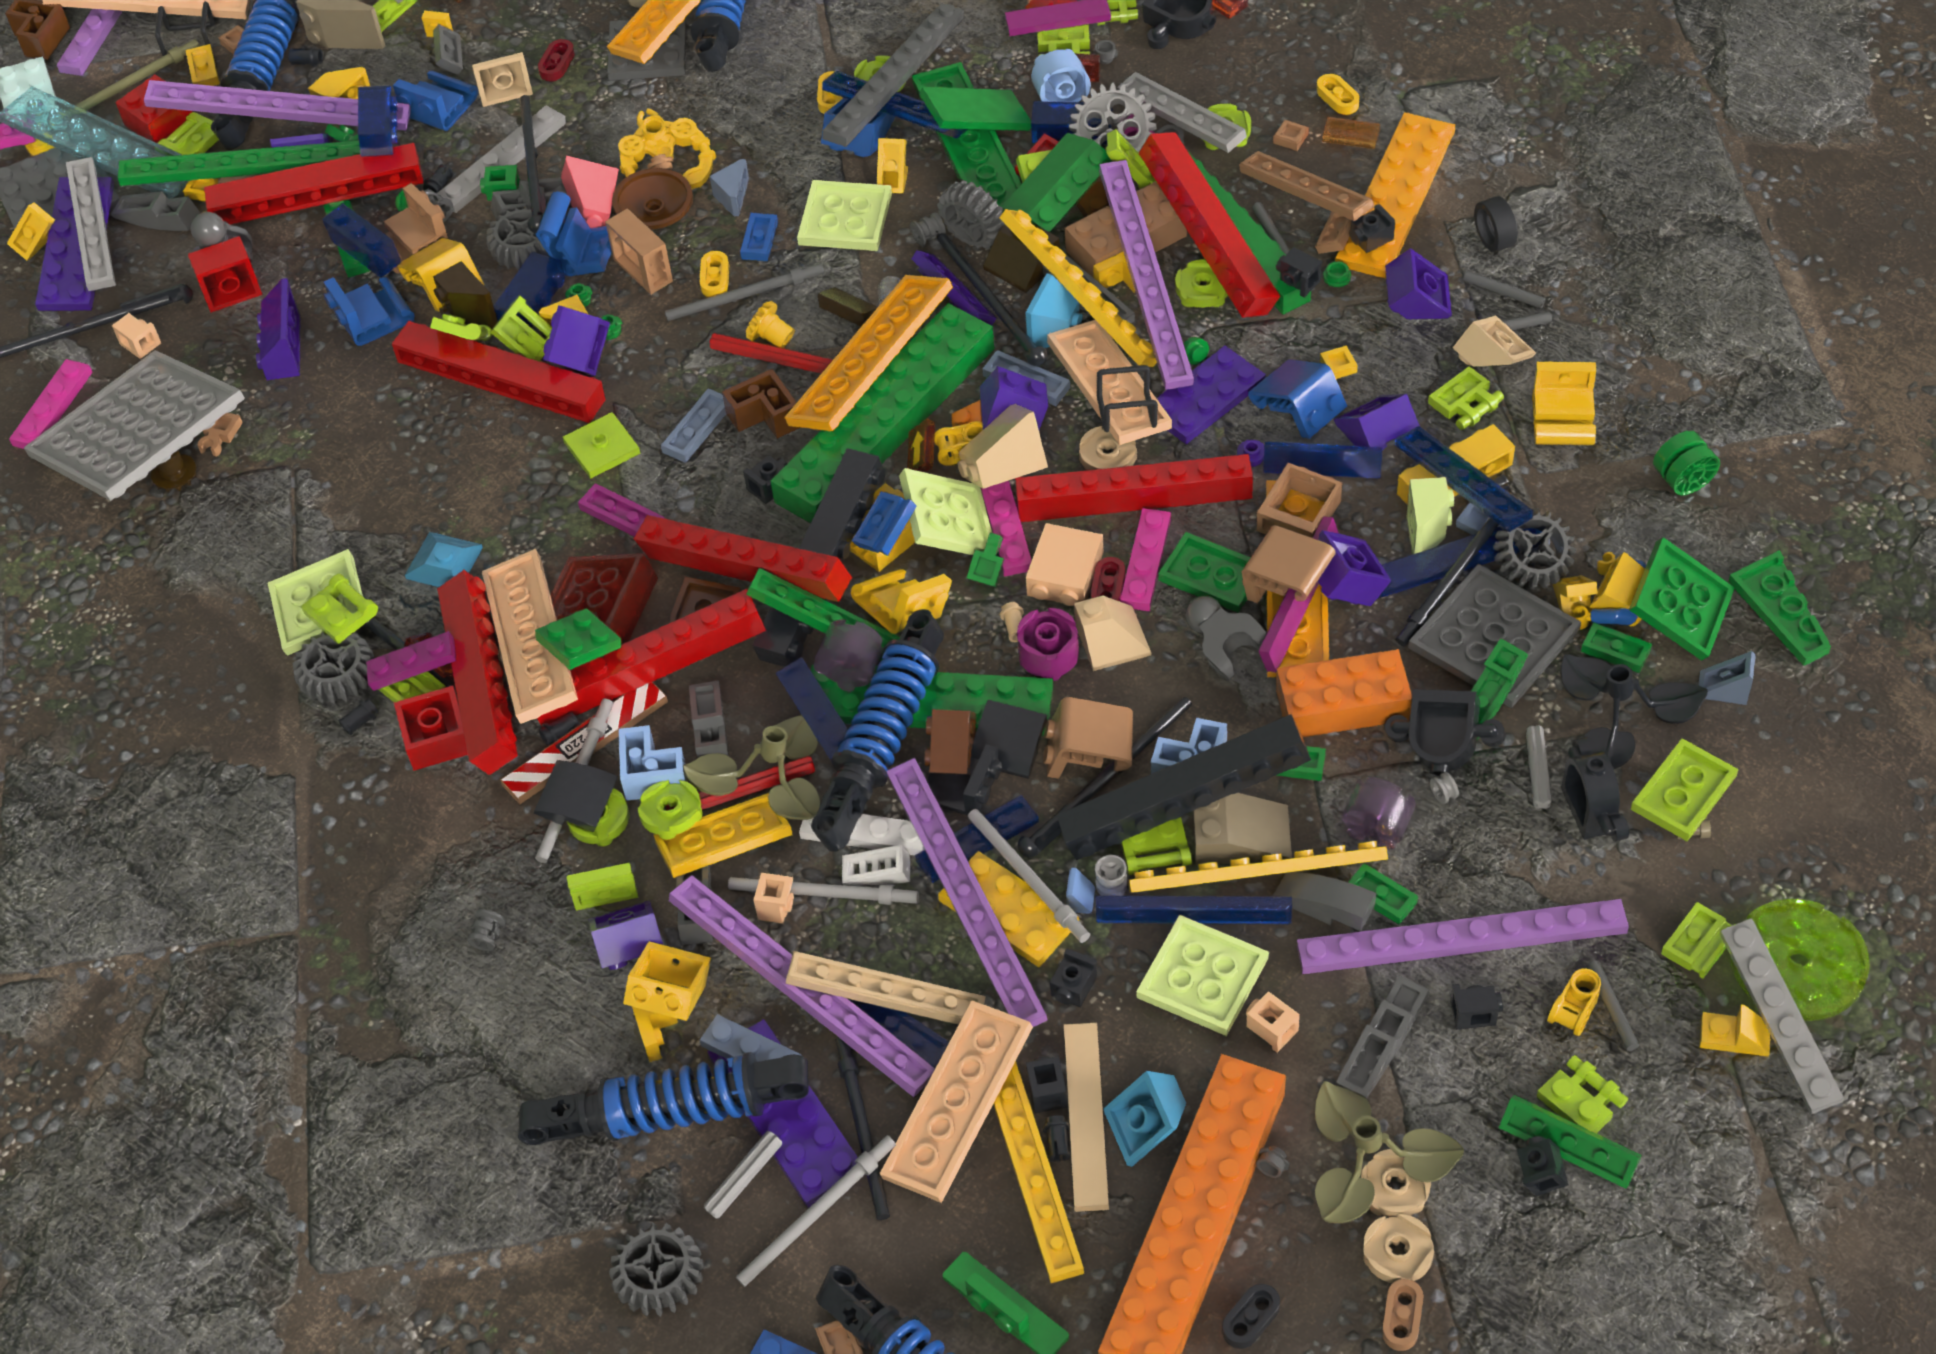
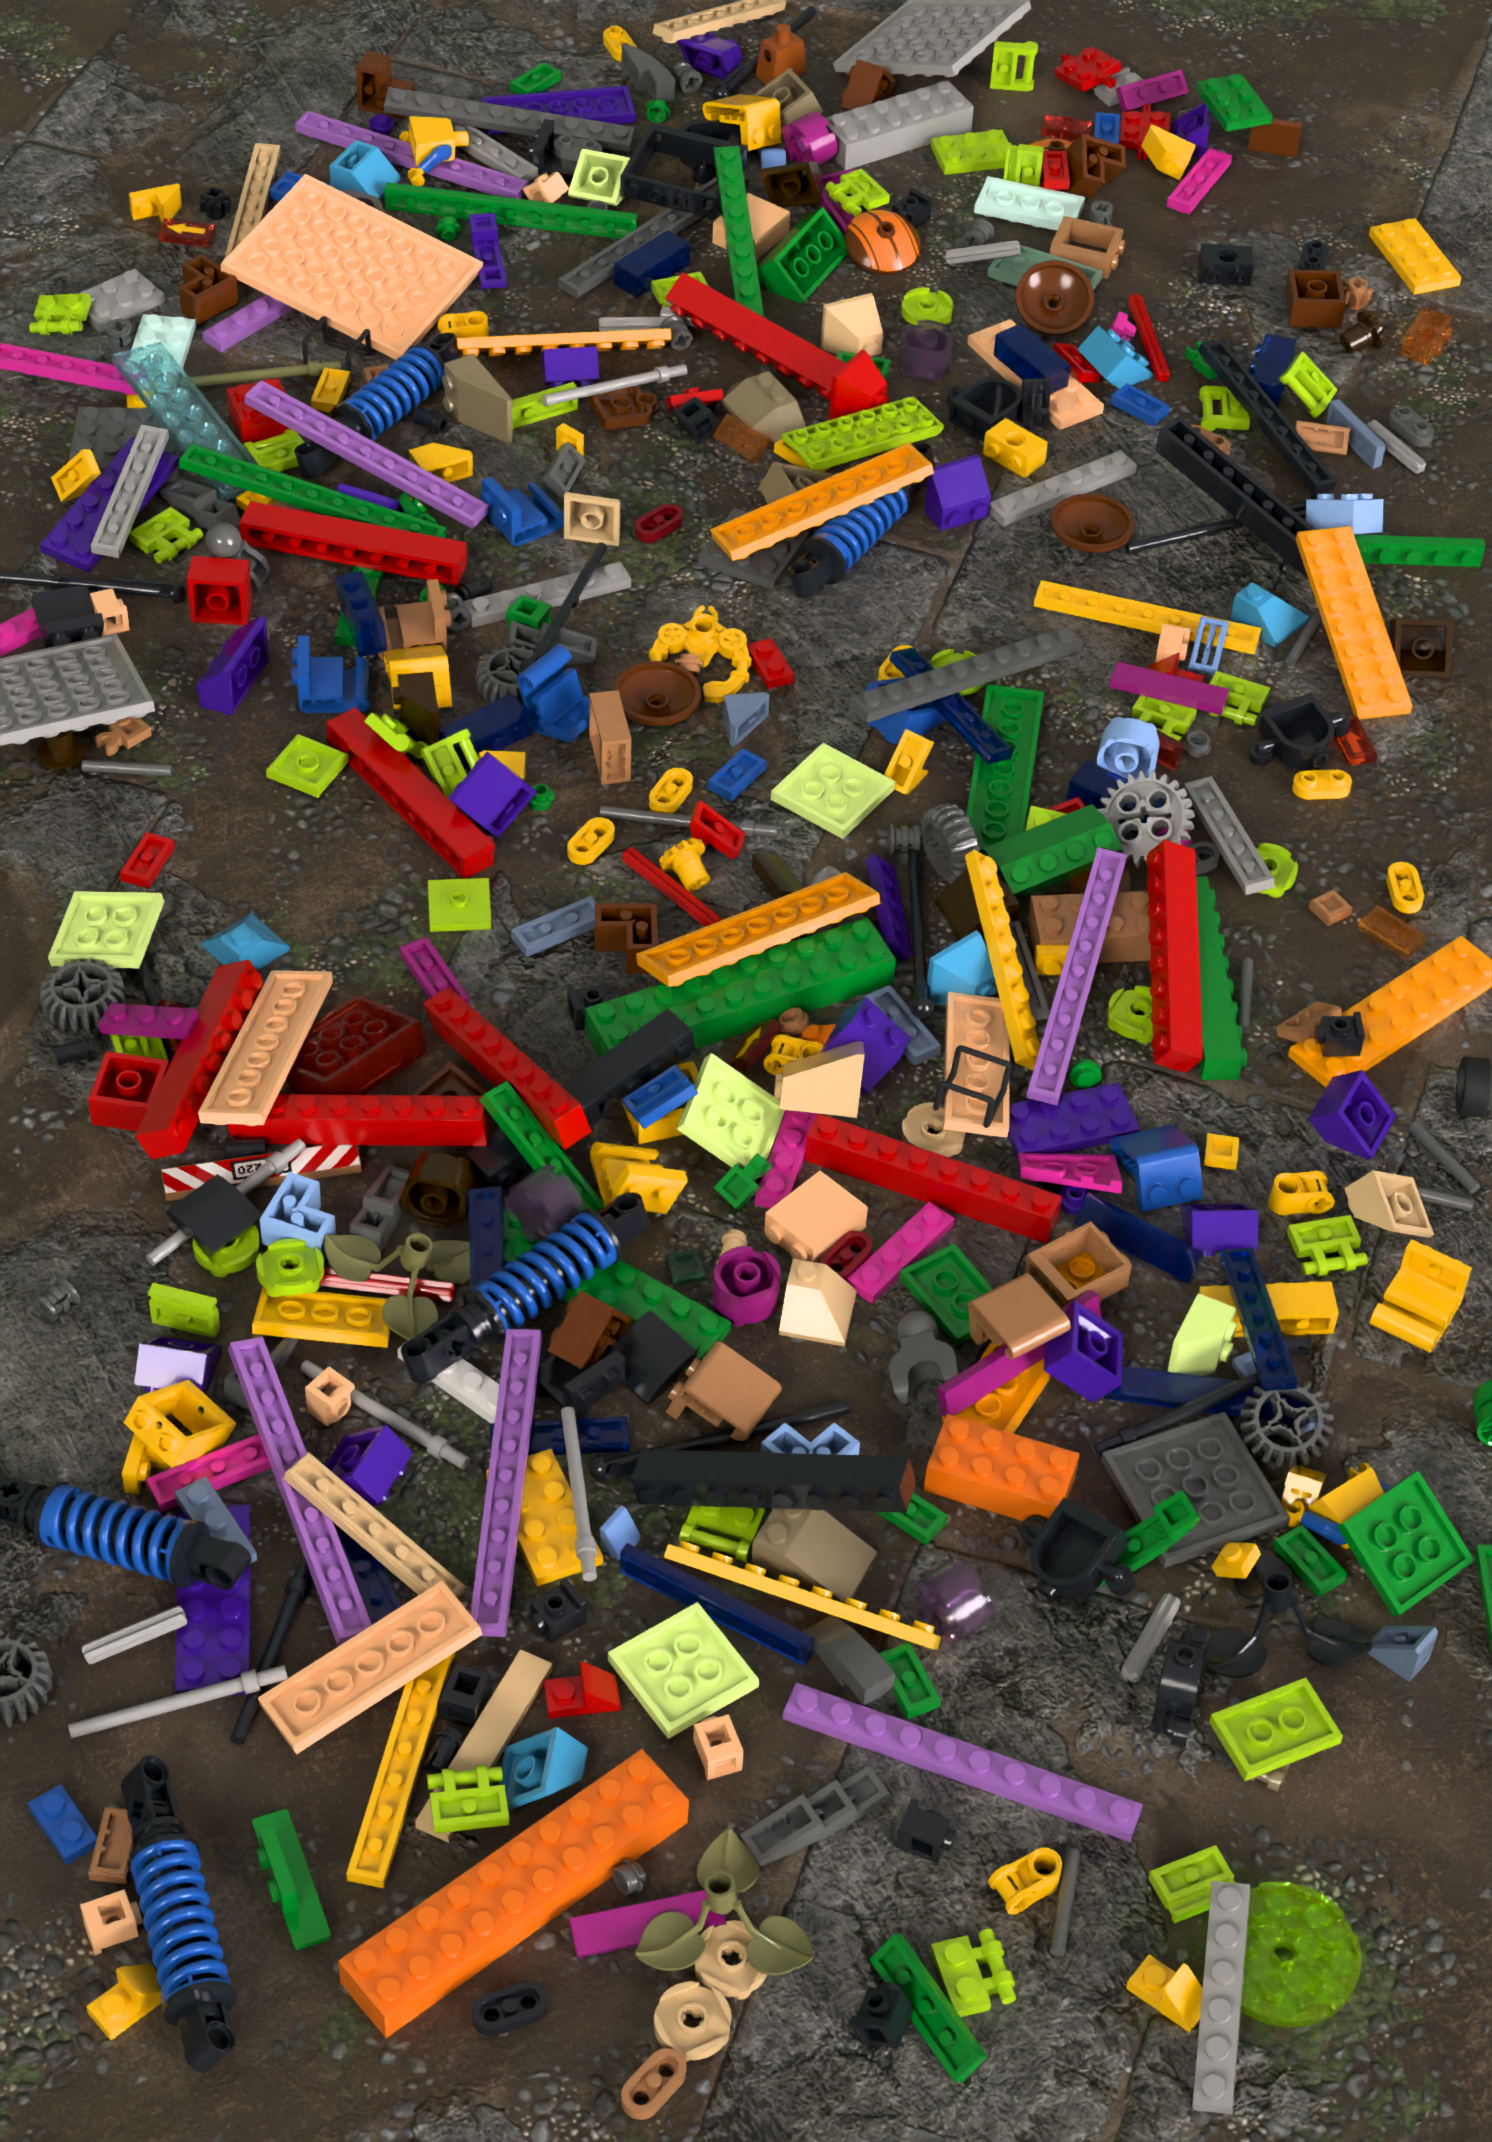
camera: 20 degrees right, 5 degrees down
lime plate [301,574,378,644] -> none
clear blue brick [358,85,398,156] -> none
green plate [535,608,621,670] -> none
coral slope [561,155,619,228] -> none
green plate [565,283,592,307] -> none
white slope [842,844,910,886] -> none
green tile [919,87,1033,131] -> none
light grey wheel [1095,855,1128,899] -> none
lime plate [1106,129,1158,189] -> none
medium nougat tile [1239,151,1374,221] -> none
black brick [1276,247,1322,298] -> none
green plate [1323,261,1351,287] -> none
light grey bush [1430,772,1459,804] -> none
none -> black bracket [31,585,104,648]
none -> dark grey bar [82,759,173,777]
none -> red plate [120,832,175,889]
none -> lime plate [129,507,203,564]
none -> dark pink plate [146,1434,271,1513]
none -> lime plate [266,734,349,798]
none -> dark purple slope [325,1425,413,1506]
none -> dark brown brick [401,1151,475,1229]
none -> lime plate [427,1764,509,1834]
none -> red slope [544,1661,621,1719]
none -> yellow plate [567,817,615,865]
none -> magenta tile [569,1890,726,1959]
none -> clear green tile [665,1248,706,1286]
none -> red slope [690,800,746,860]
none -> red plate [747,638,795,690]
none -> medium nougat plate [779,1007,810,1036]
none -> dark pink wing [1018,1153,1122,1194]
none -> yellow plate [1211,1542,1261,1579]
none -> yellow piece [1268,1170,1335,1216]
none -> yellow plate [1292,769,1352,800]

